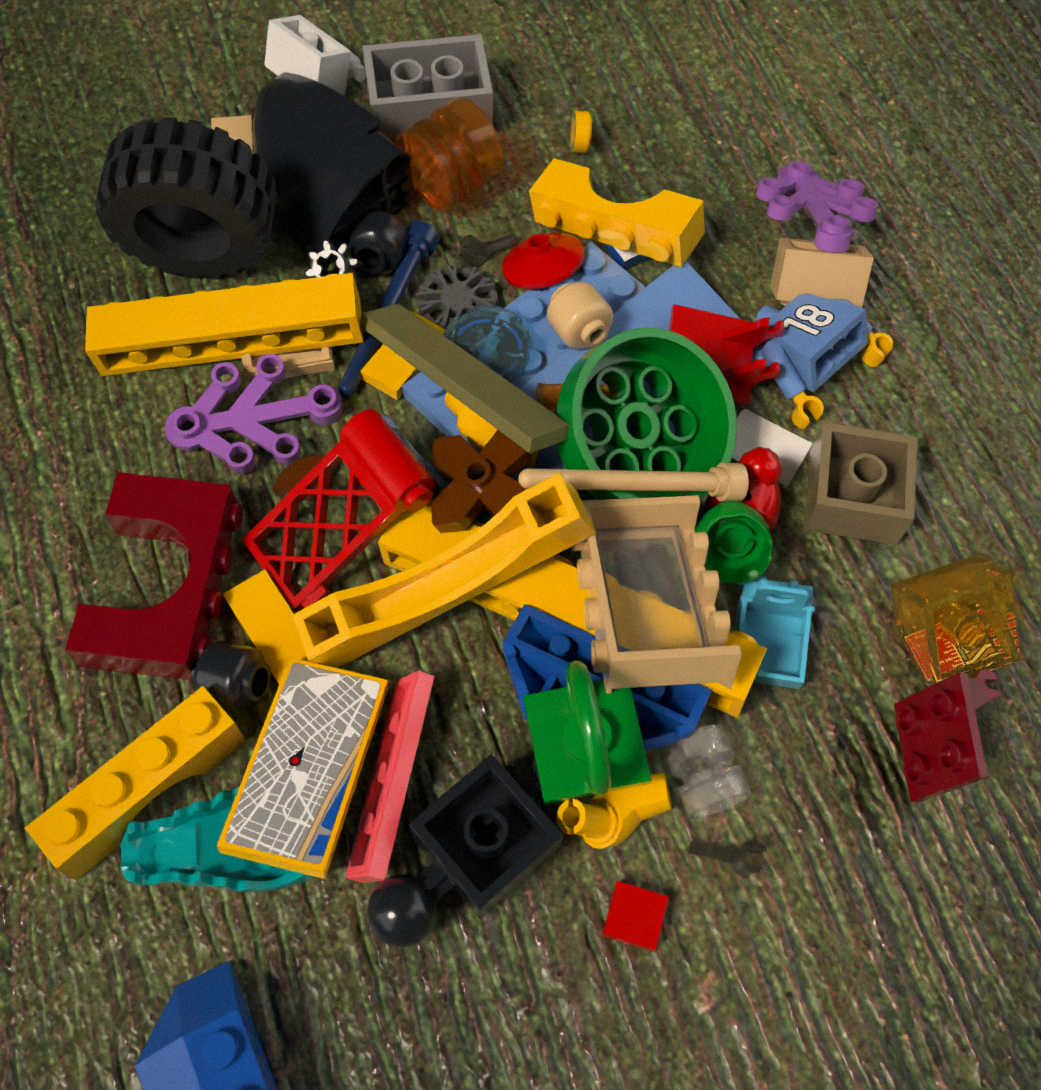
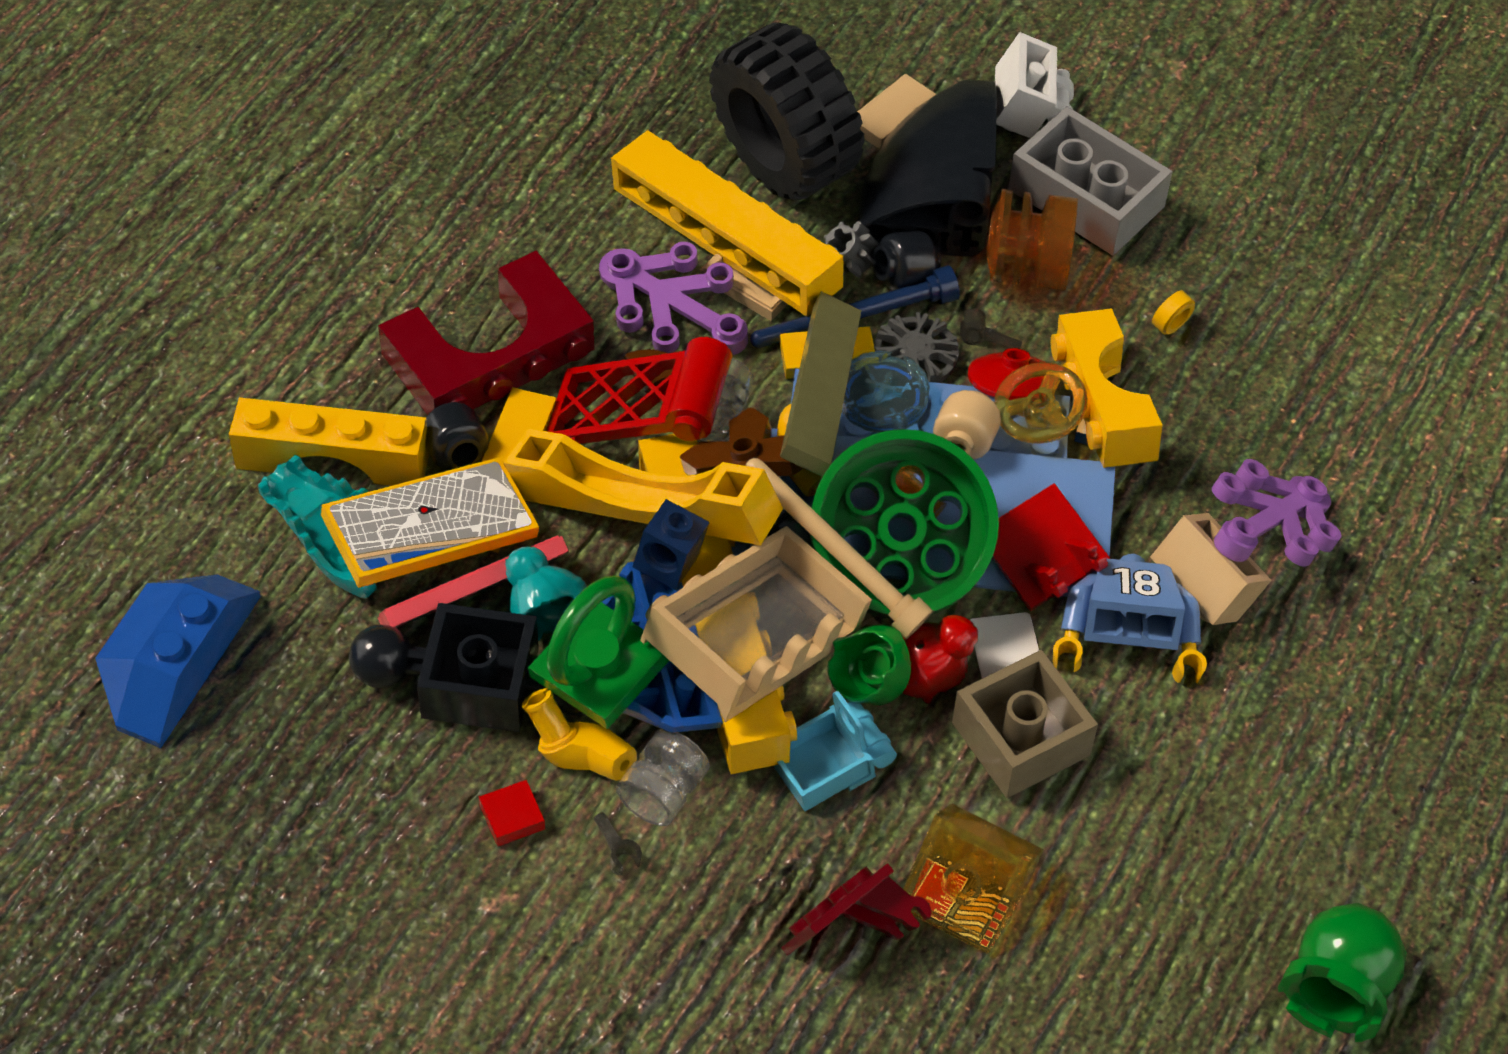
camera: 50 degrees right, 10 degrees down
none -> teal piece [505,547,587,641]
none -> dark blue brick [633,499,709,590]
none -> clear yellow piece [994,362,1088,444]

